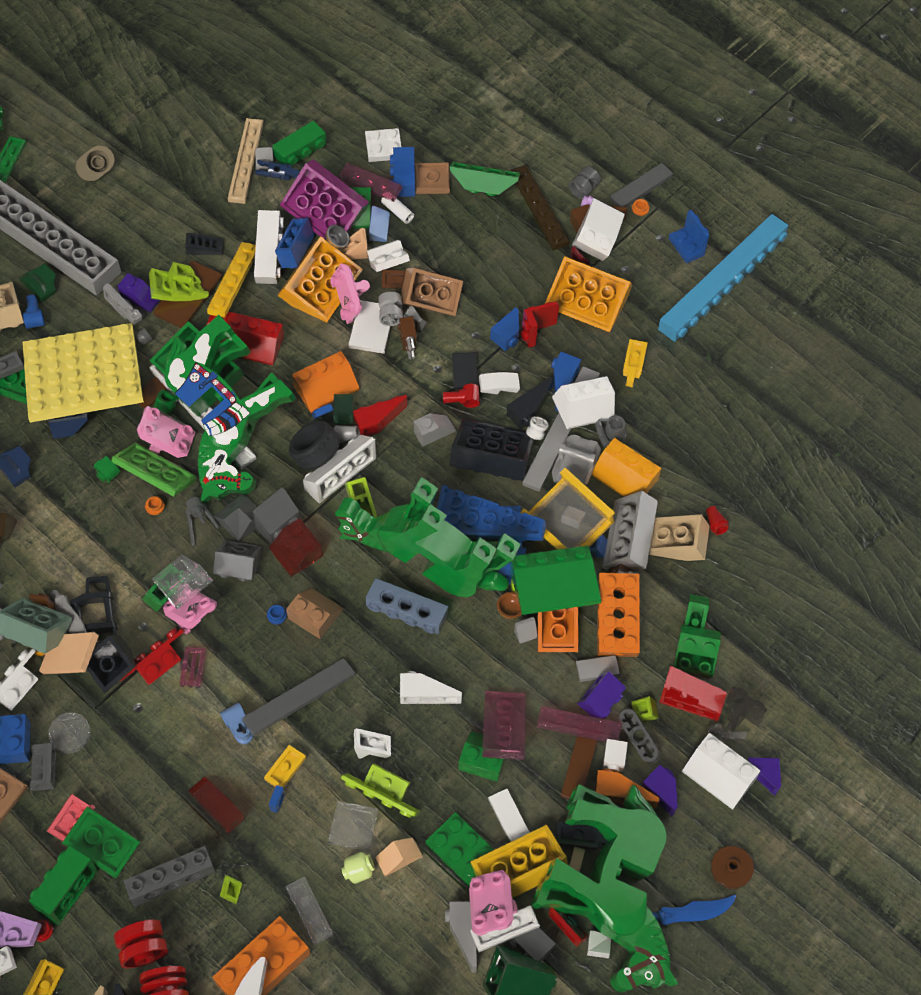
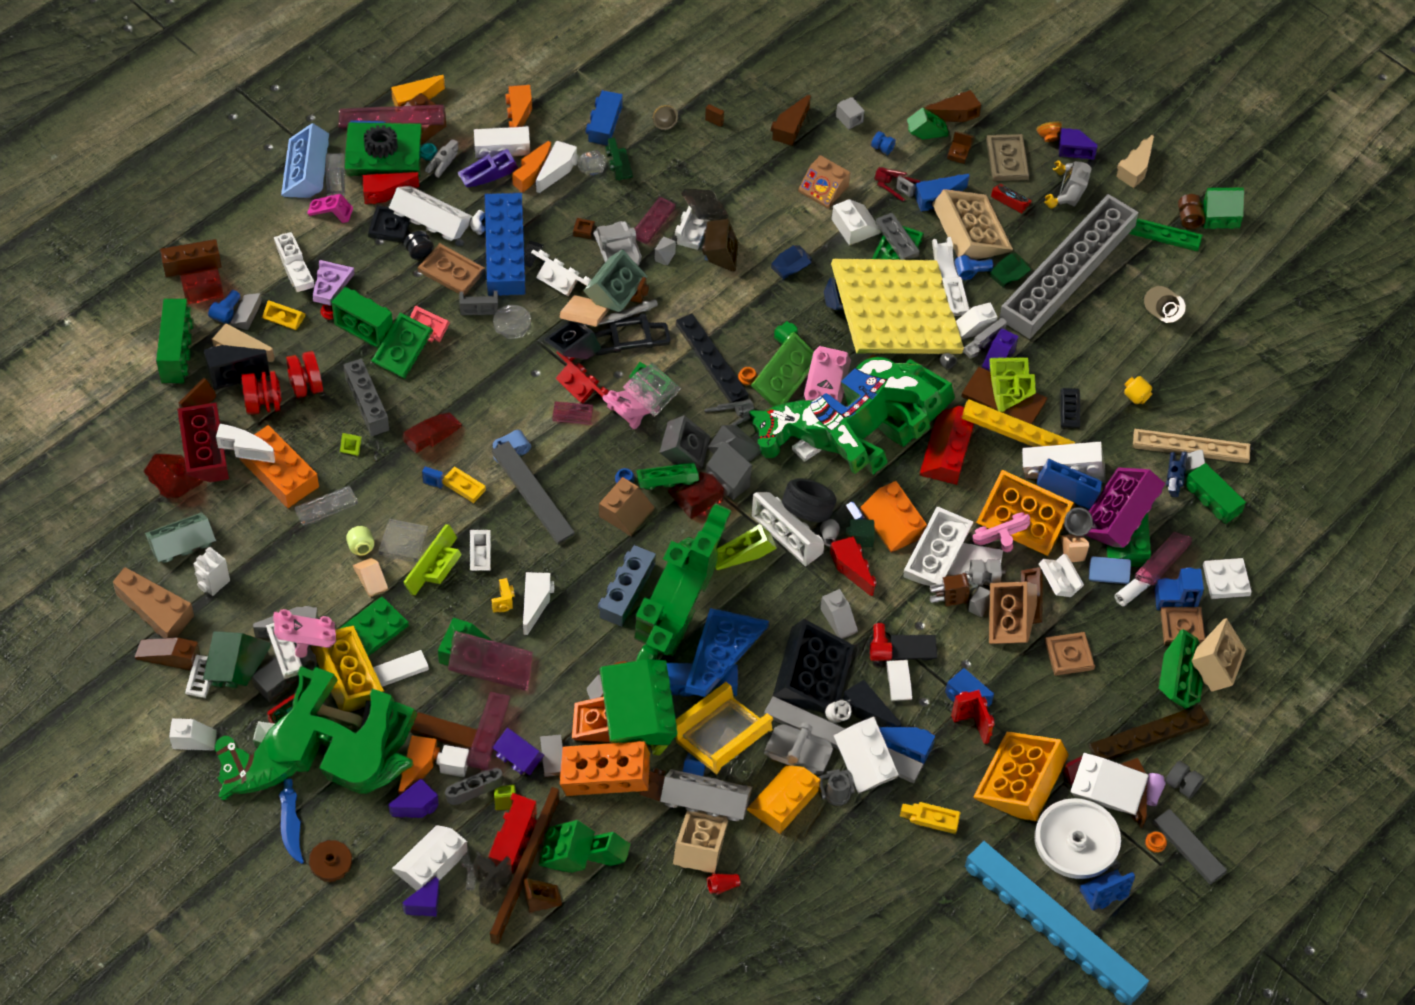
camera: 90 degrees right, 5 degrees down
none -> reddish brown tile [490,787,560,945]
none -> yellow bracket [492,578,515,613]
none -> reddish brown slope [524,878,562,913]
none -> green plate [636,463,699,490]
none -> black plate [676,313,749,403]
none -> white slope [903,506,973,586]
none -> white piece [932,237,969,316]
none -> white slope [956,303,997,340]
none -> white dish [1035,798,1121,879]
none -> medium nougat tile [1045,632,1095,676]
none -> yellow head [1124,376,1153,405]
none -> tan slope [1192,618,1246,692]

